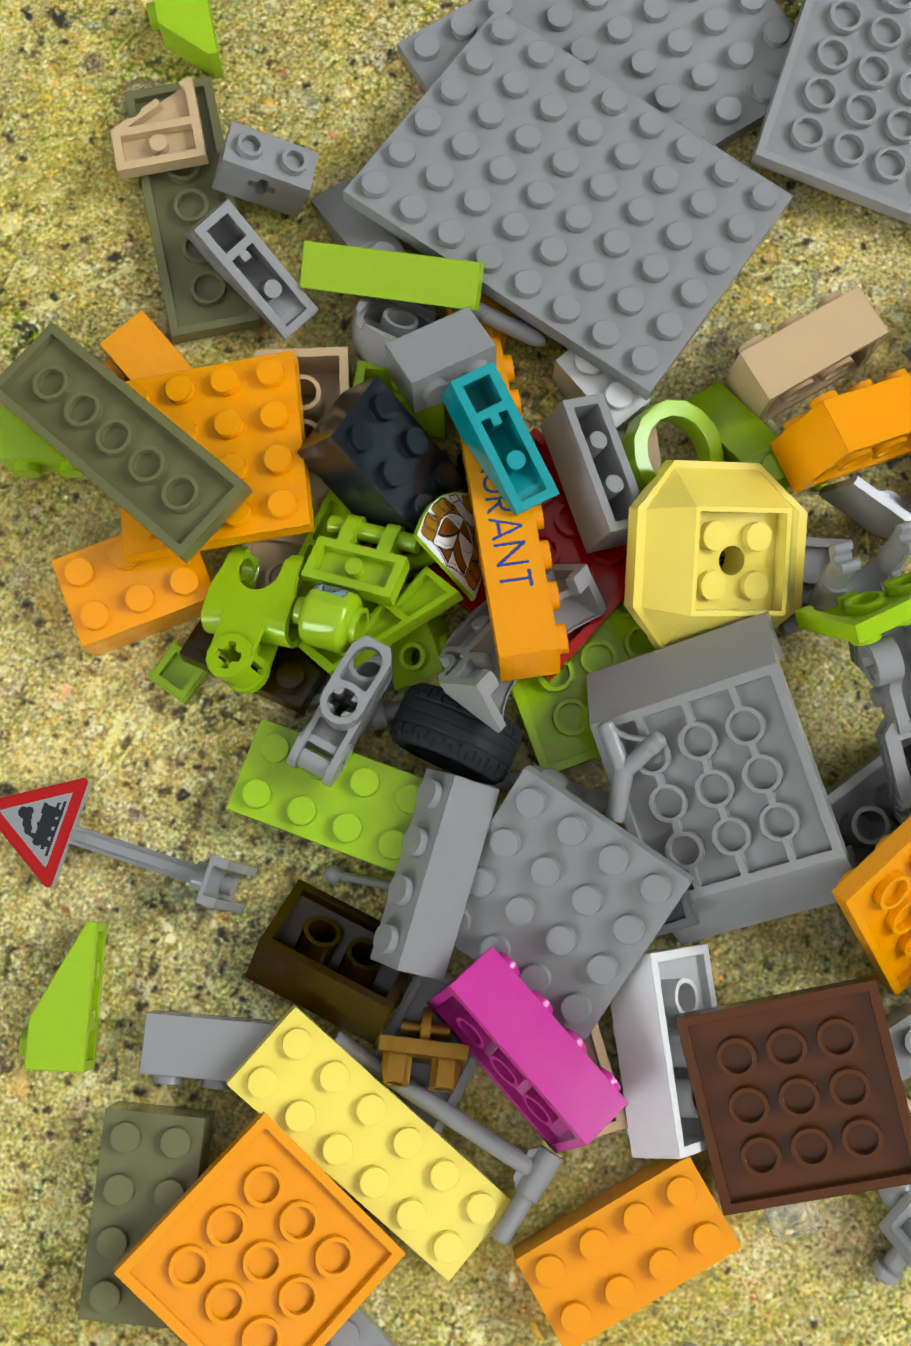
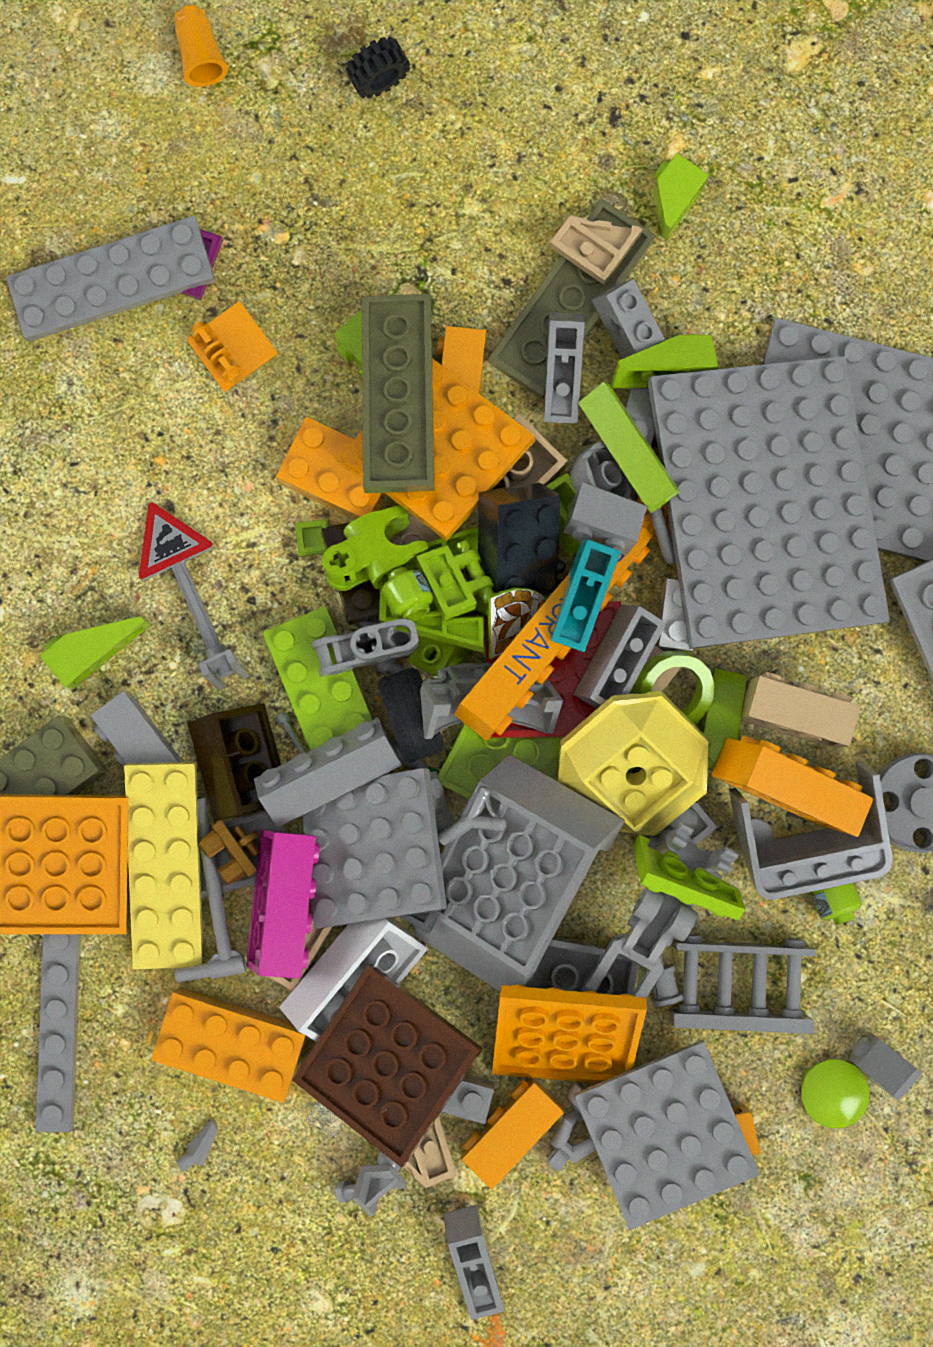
camera: 50 degrees right, 5 degrees up
none -> lime slope [611,334,718,388]

